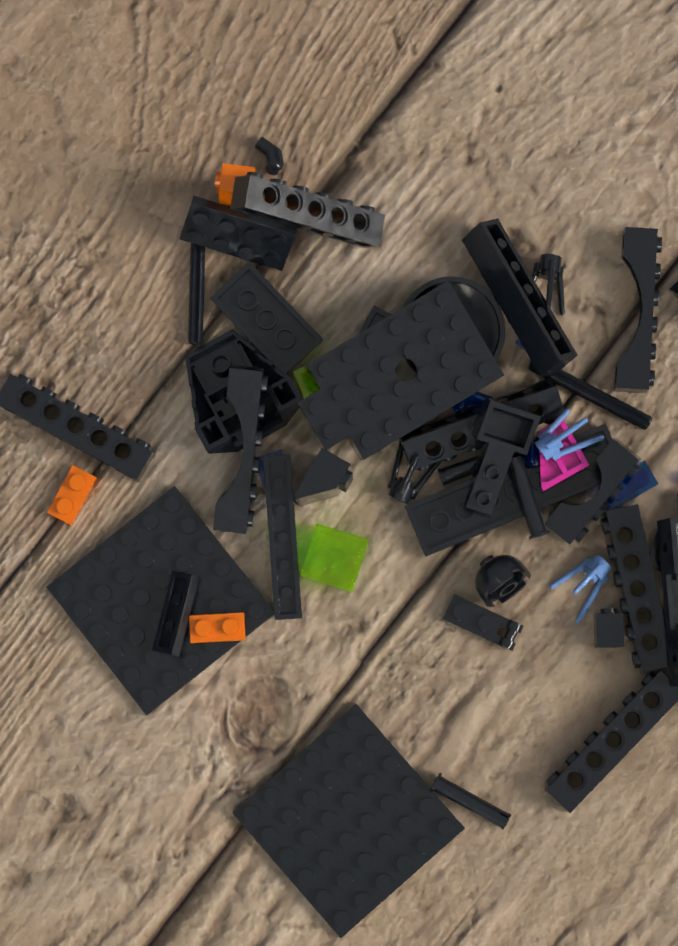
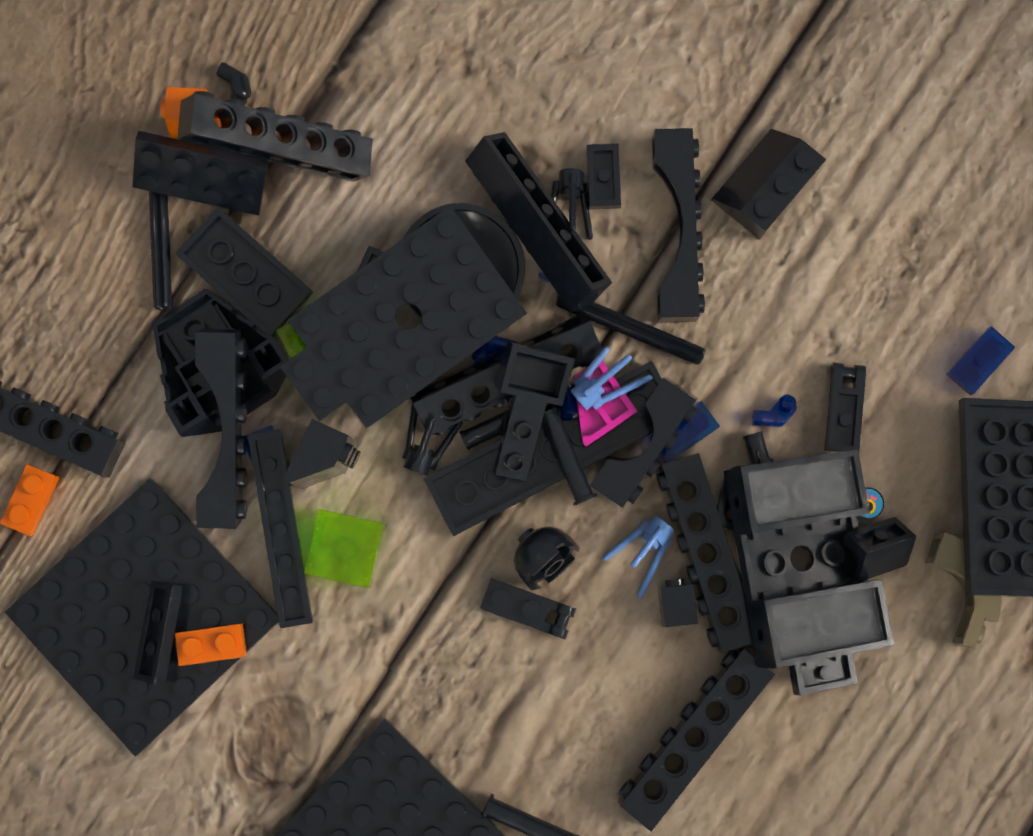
camera: 15 degrees left, 0 degrees up
none -> black plate [586,143,621,210]

